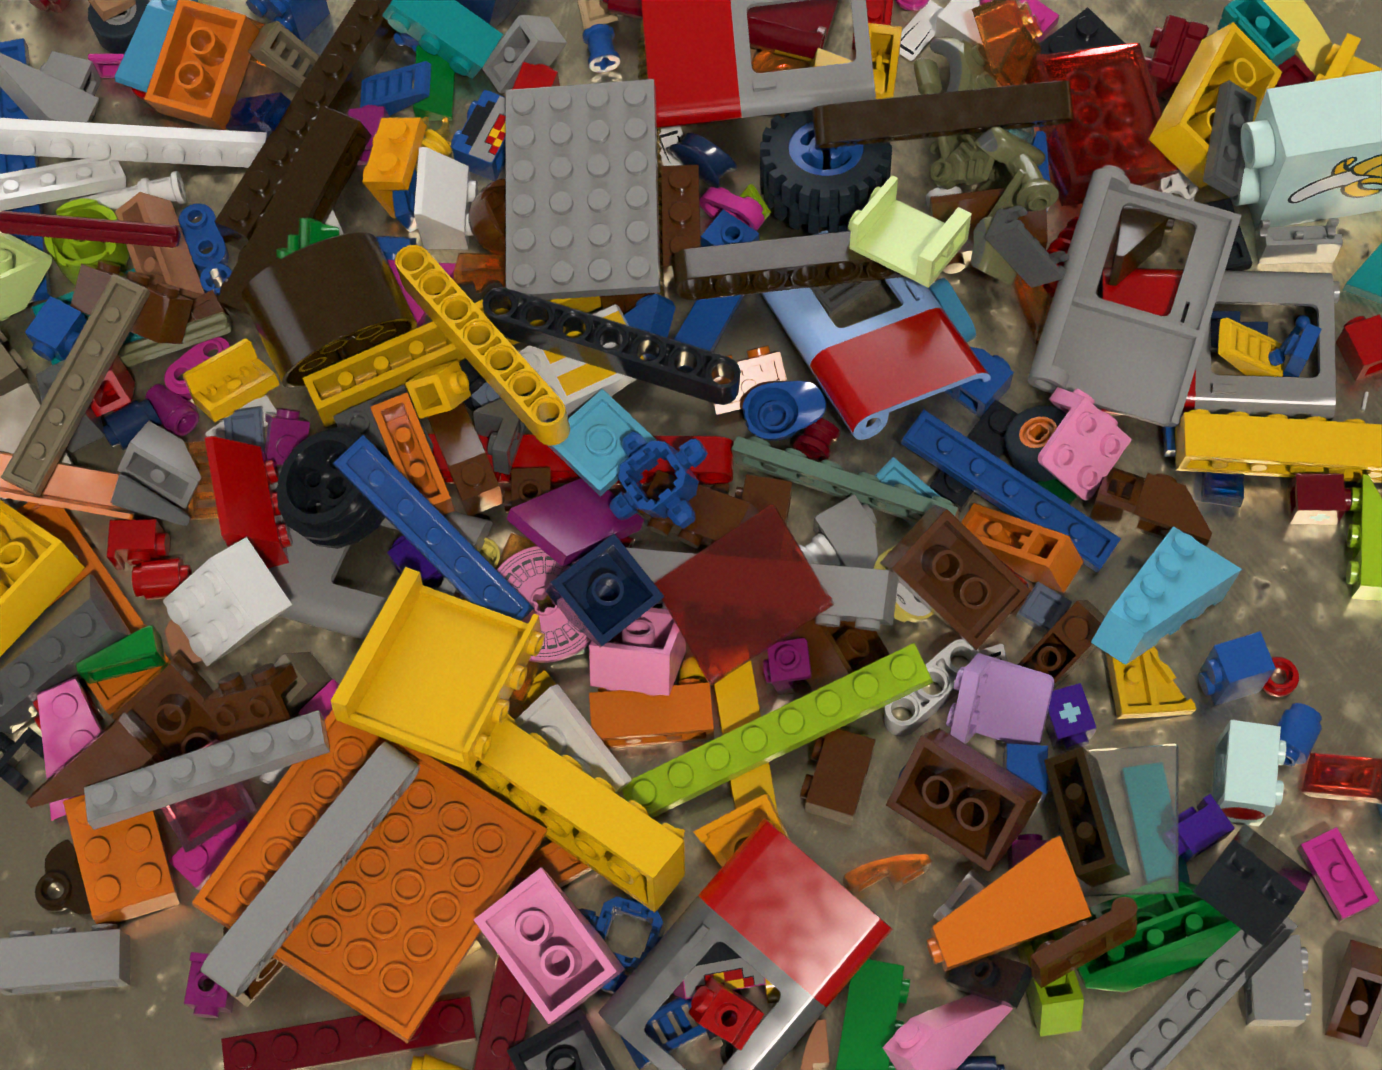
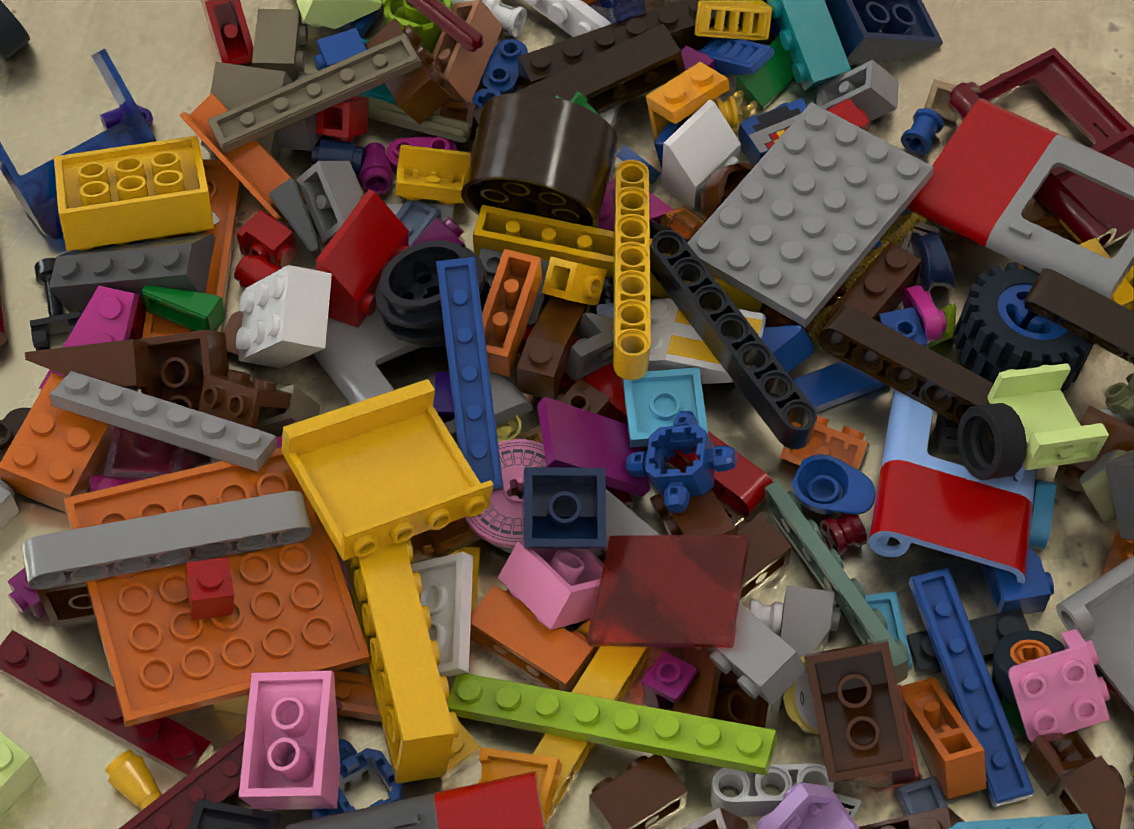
camera: 35 degrees right, 10 degrees down
none -> red brick [185,557,234,620]
none -> yellow slope [694,0,772,40]
none -> black tyre [957,403,1027,480]

